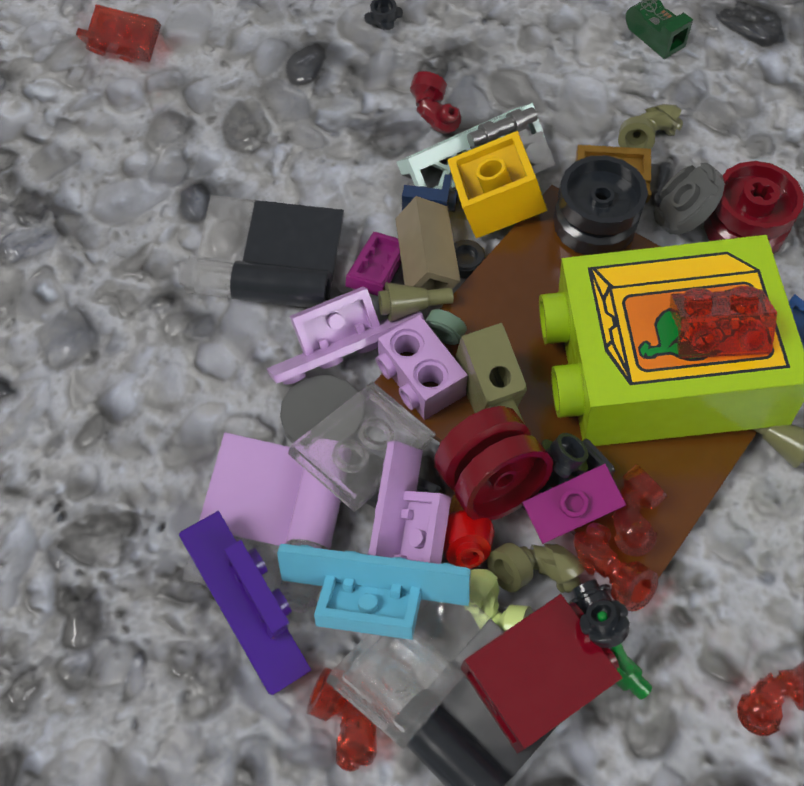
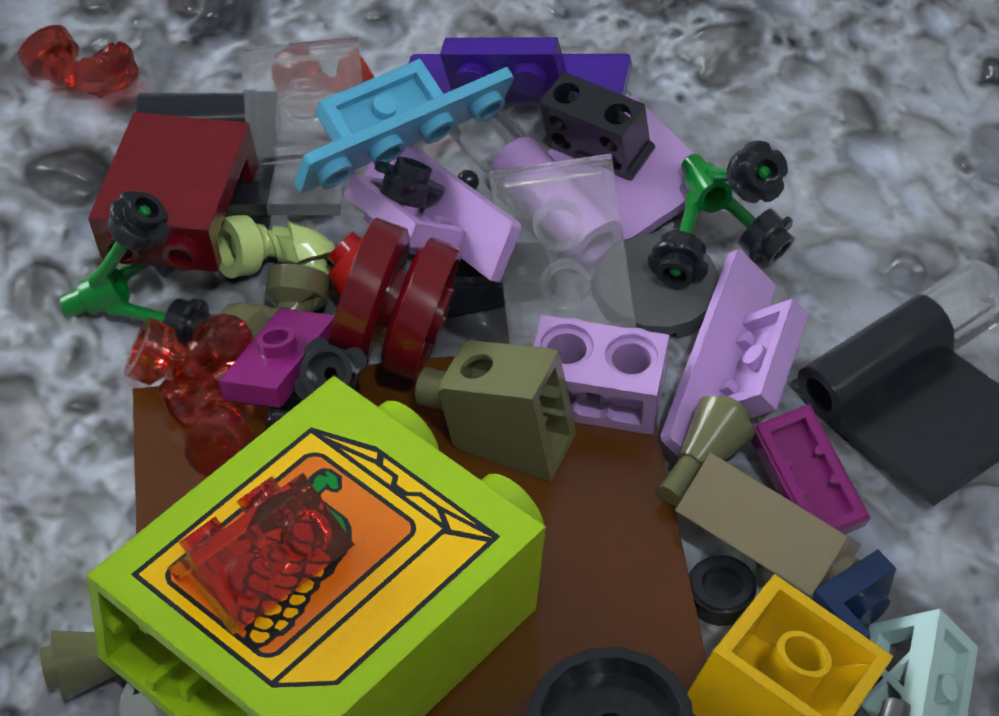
camera: 135 degrees right, 10 degrees down
sand green tile [425,309,467,345] -> none
none -> black plate [374,156,445,208]
none -> black piece [540,72,656,181]
none -> black plant [647,140,795,288]

